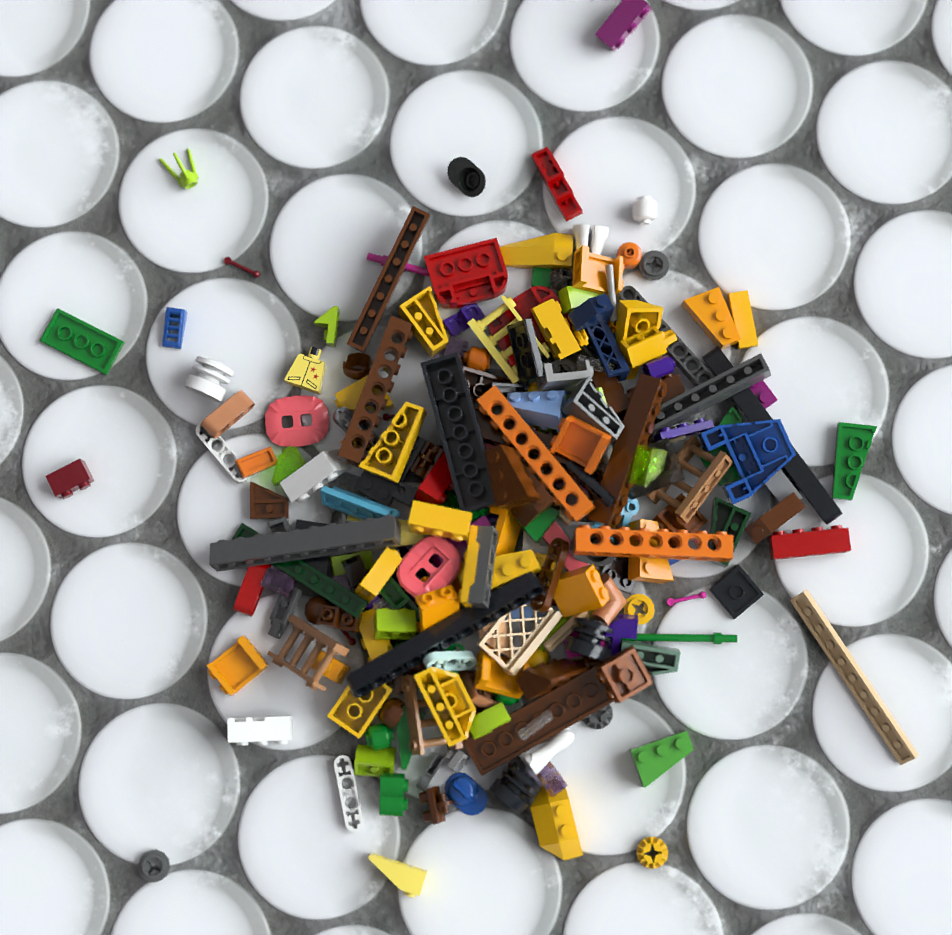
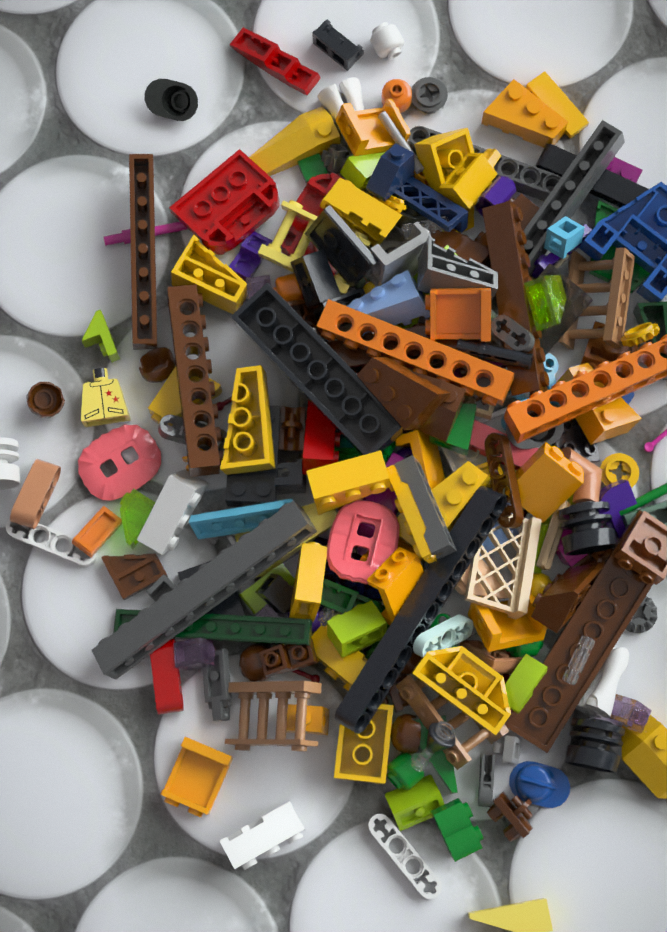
camera: 30 degrees left, 5 degrees down
none -> reddish brown hair [26,382,65,418]
none -> black hinge [290,249,341,308]
none -> black hinge [312,19,364,71]
none -> clear piece [411,721,456,772]
none -> dark grey beam [491,315,535,353]
none -> medium azure brick [544,216,585,259]
none -> yellow gear [621,322,660,347]

